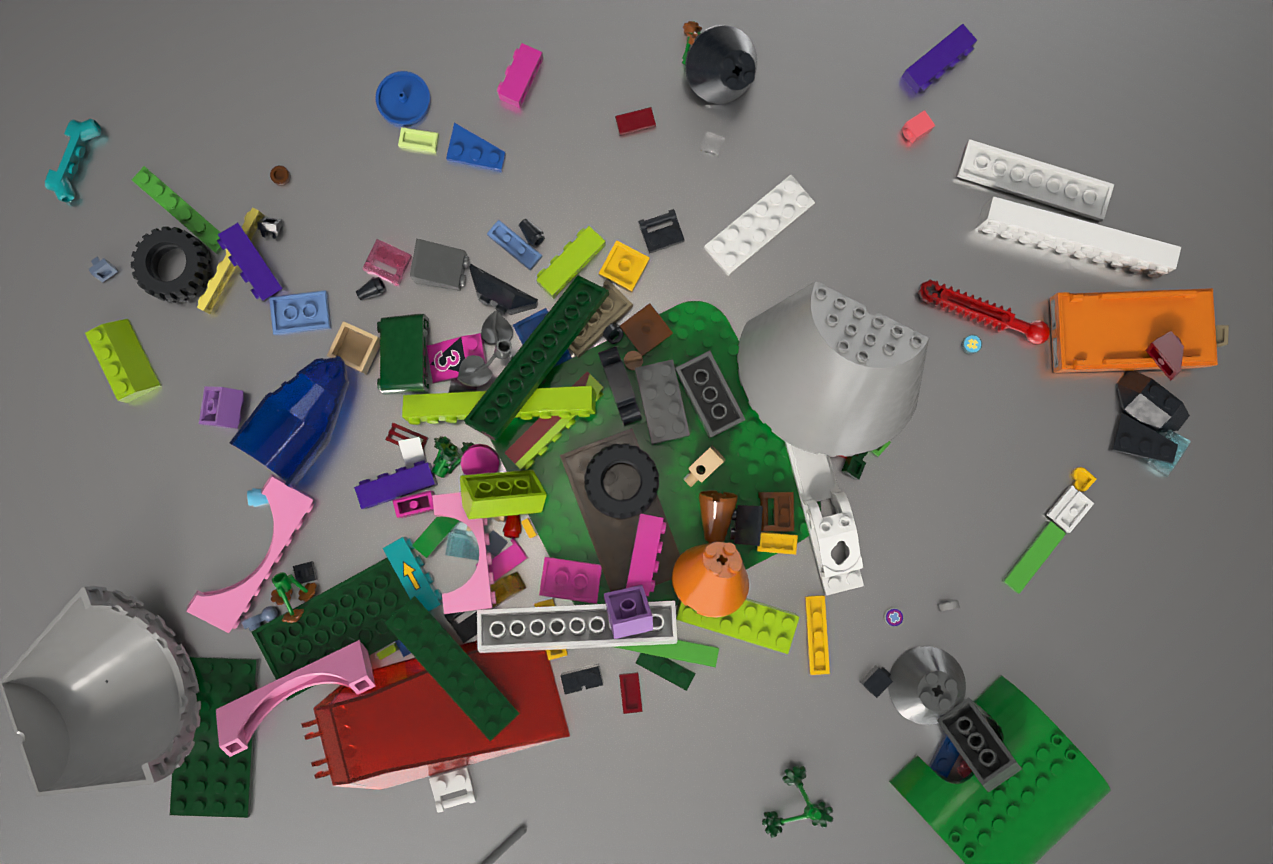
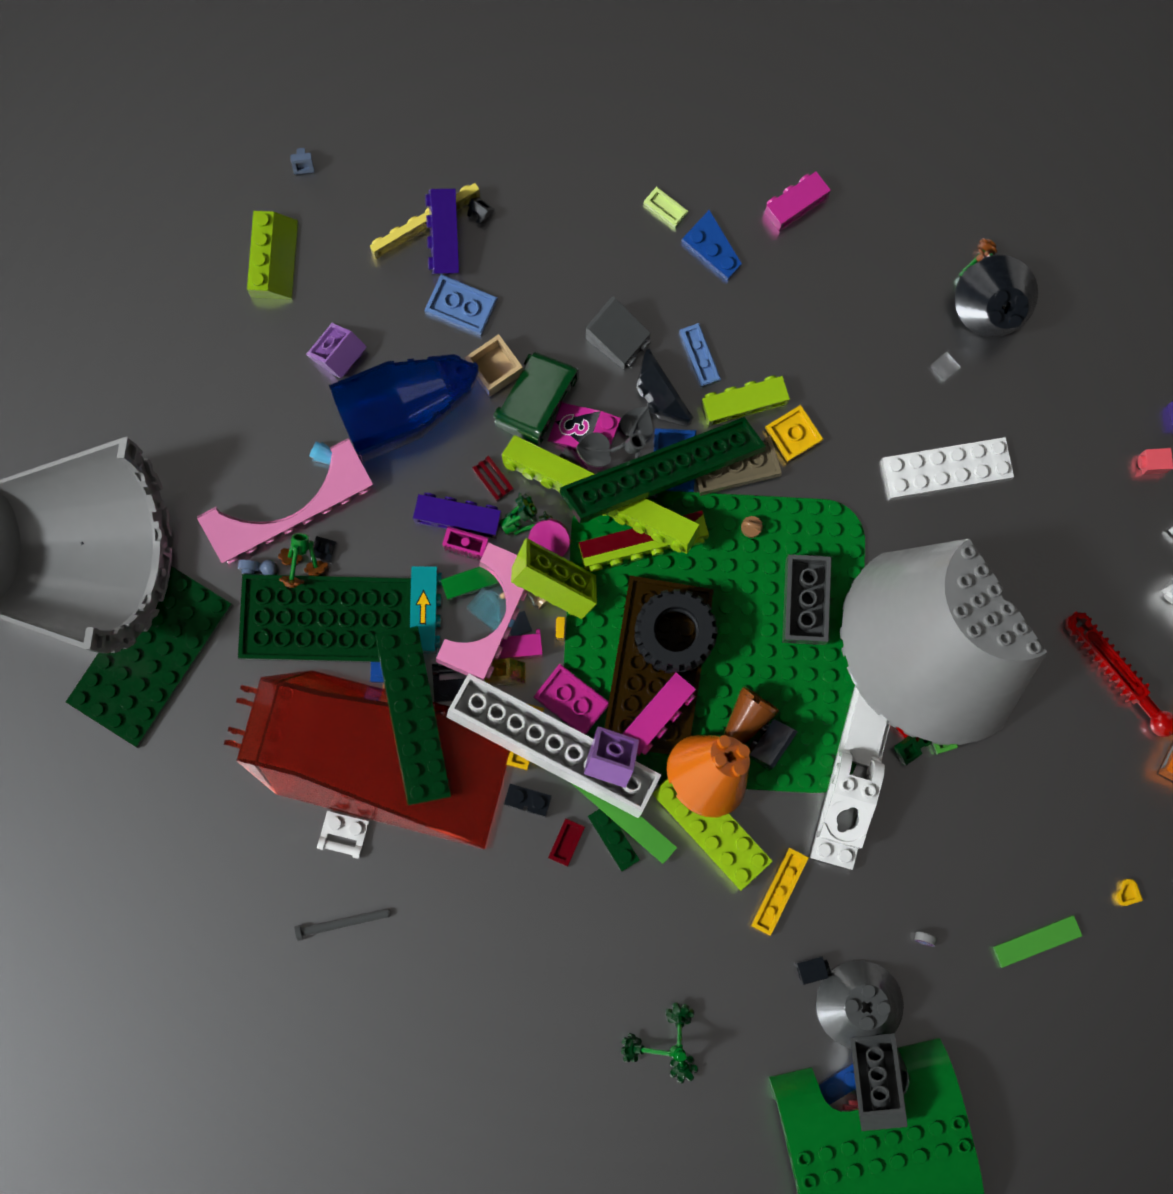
camera: 30 degrees right, 5 degrees down
teal plate [45,118,102,202] -> none
black tyre [130,226,212,303] -> none
bright green plate [132,166,222,254] -> none
bright pink arch [216,640,376,757] -> none
reddish brown tile [270,165,291,186] -> none
black cone [356,277,386,301] -> none
clear pink plate [363,239,412,286] -> none
blue piece [375,71,431,127] -> none
lime tile [376,643,399,660] -> none
white sticker [398,437,427,469] -> none
red cone [502,515,521,538] -> none
black cone [519,219,545,247] -> none
black brick [598,346,642,426] -> none
black tile [603,323,624,344] -> none
dark red tile [615,107,656,136] -> none
reddish brown plate [619,303,673,357] -> none
dark grey brick [635,360,690,445] -> none
black plate [638,209,685,254] -> none
tan torso [683,445,725,487] -> none
yellow plate [757,532,798,555] -> none
reddish brown plate [758,492,794,531] -> none
tile [884,607,904,627] -> none
tile [962,335,982,354] -> none
white plate [1046,485,1094,533] -> none

